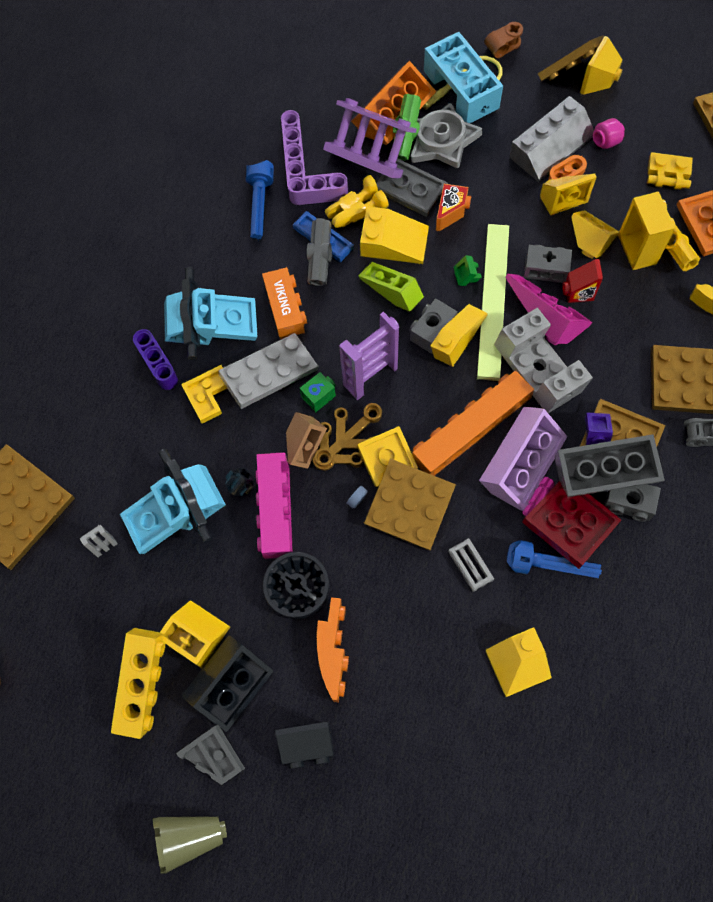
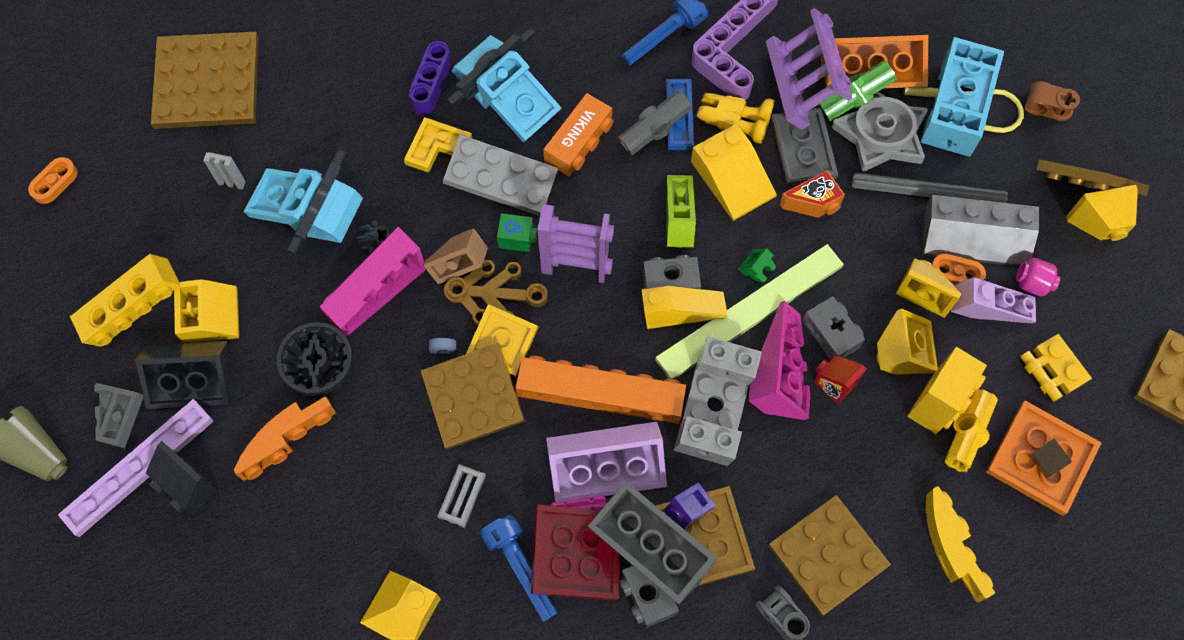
camera: 45 degrees right, 0 degrees up
none -> lavender plate [58,399,213,537]
none -> dark grey axle [852,173,1008,203]
none -> lavender slope [951,277,1036,323]

